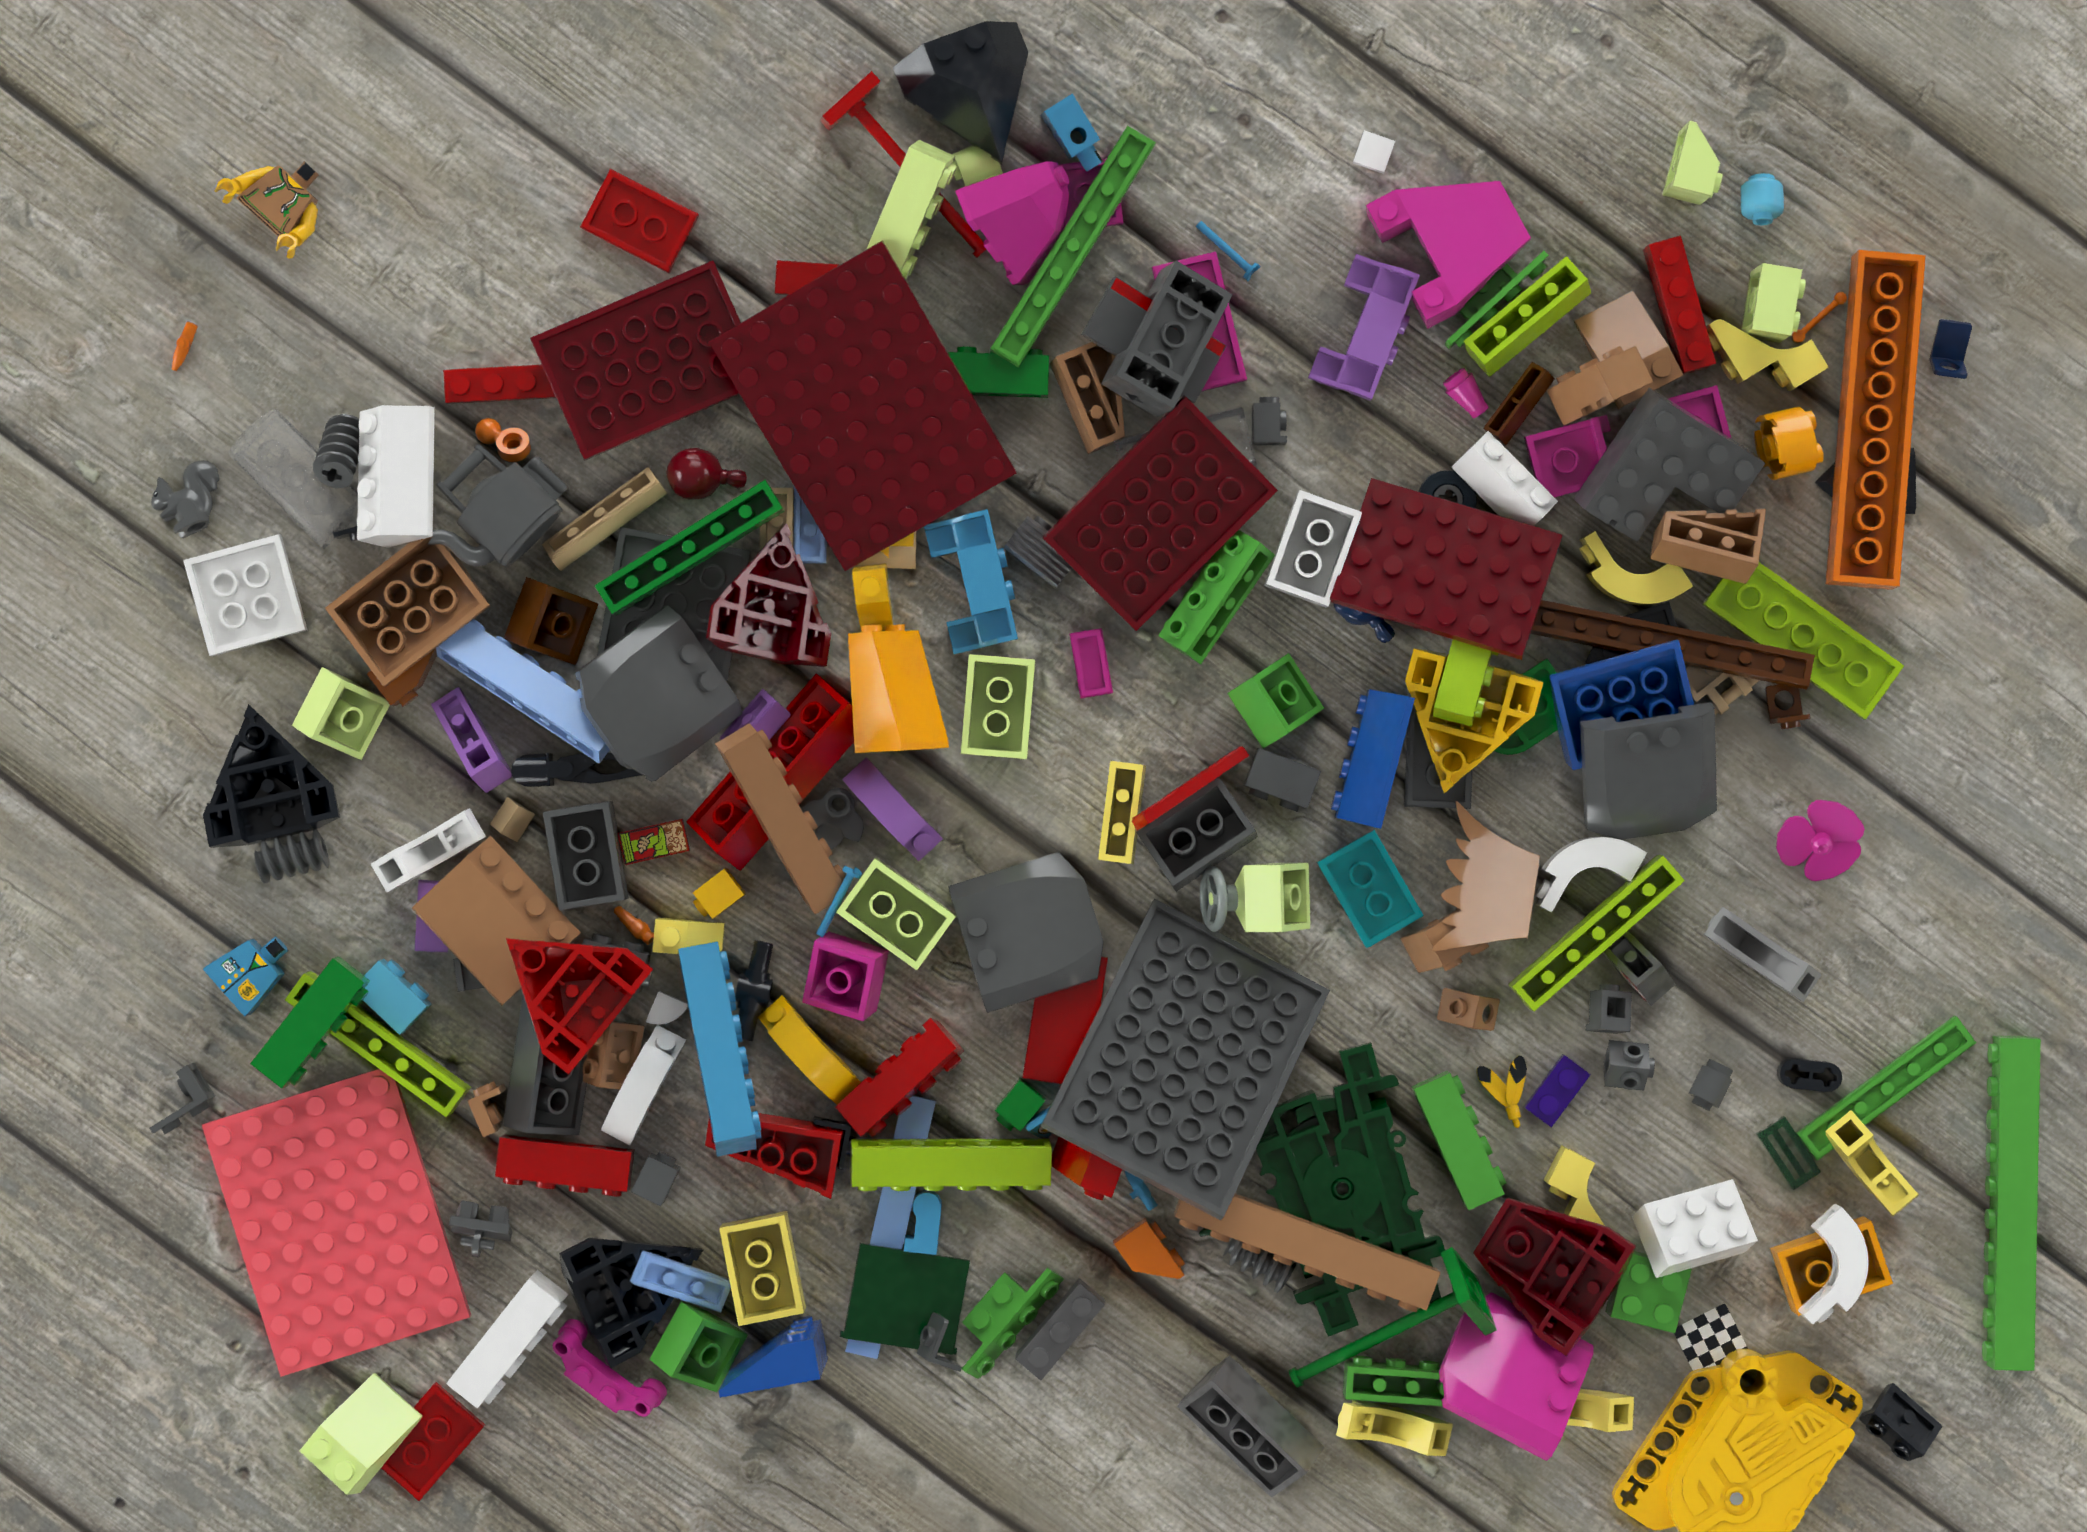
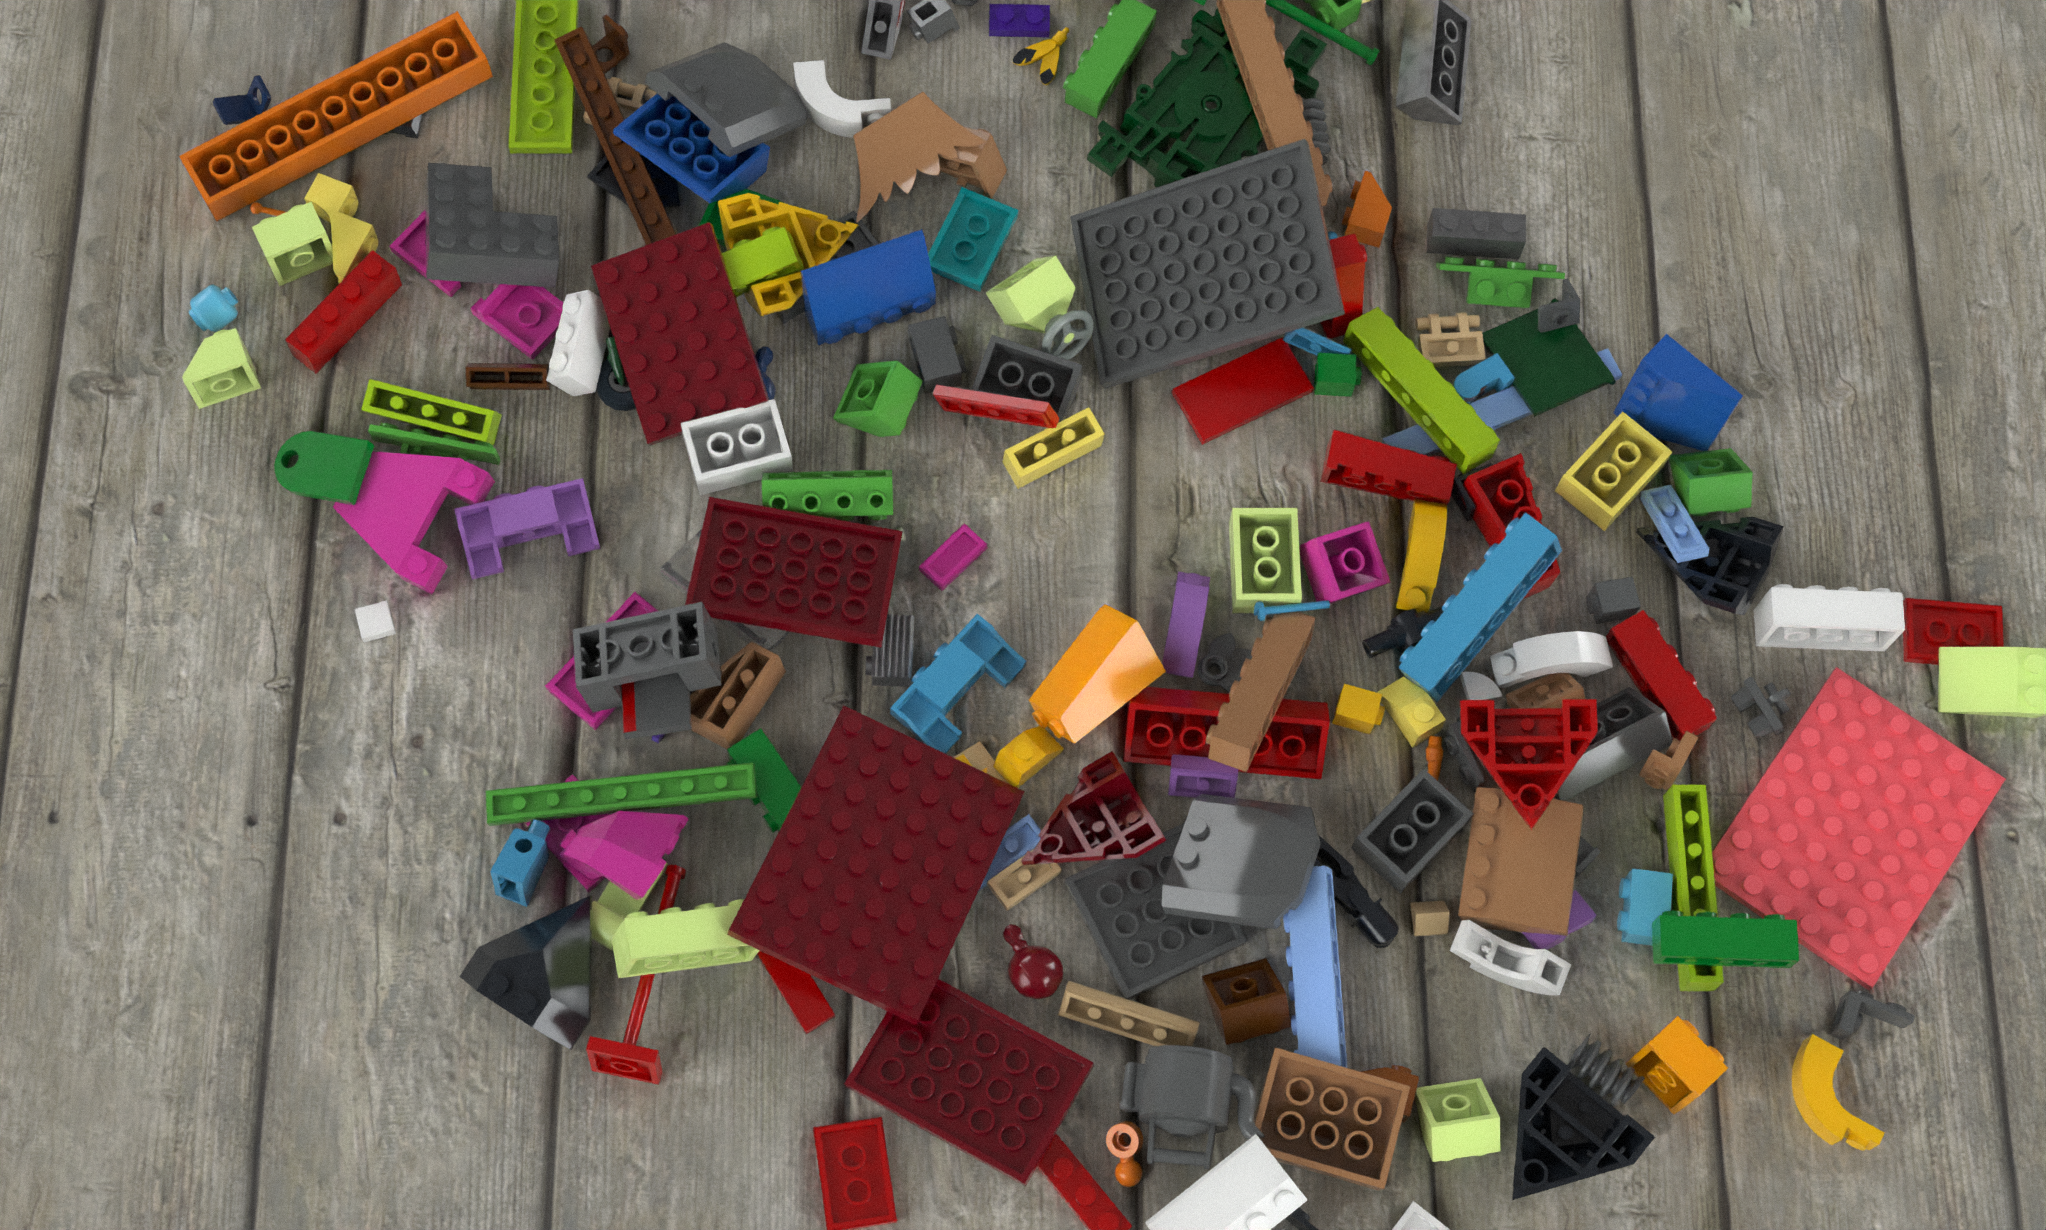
camera: 130 degrees left, 20 degrees down
dark azure torso [203,936,288,1016] -> none
medium lavender slope [431,687,512,793] -> none
dark pink plate [552,1319,667,1417] -> none
green brick [594,480,785,616] -> none
tile [618,819,690,865] -> none
dark grey wedge [948,852,1104,1013] -> none
yellowish green brick [961,654,1035,759] -> none
dark azure piece [1196,221,1261,281] -> none
dark grey brick [1252,397,1287,445] -> none
medium nougat bracket [1437,988,1500,1031] -> none
dark pink cone [1443,368,1489,419] -> none
lime brick [1508,855,1685,1011] -> none
medium nougat wedge [1547,346,1653,426] -> none
medium nougat slope [1574,291,1683,409] -> none
light yellow arch [1579,531,1693,605] -> none
medium nougat wedge [1650,509,1766,584] -> none
light orange brick [1754,406,1824,480] -> none
none -> green tile [274,431,375,505]
none -> dark green helmet [605,336,626,386]
none -> tan plate [1415,312,1486,367]
none -> light orange brick [1625,1016,1728,1115]
none -> yellow arch [1792,1034,1885,1151]

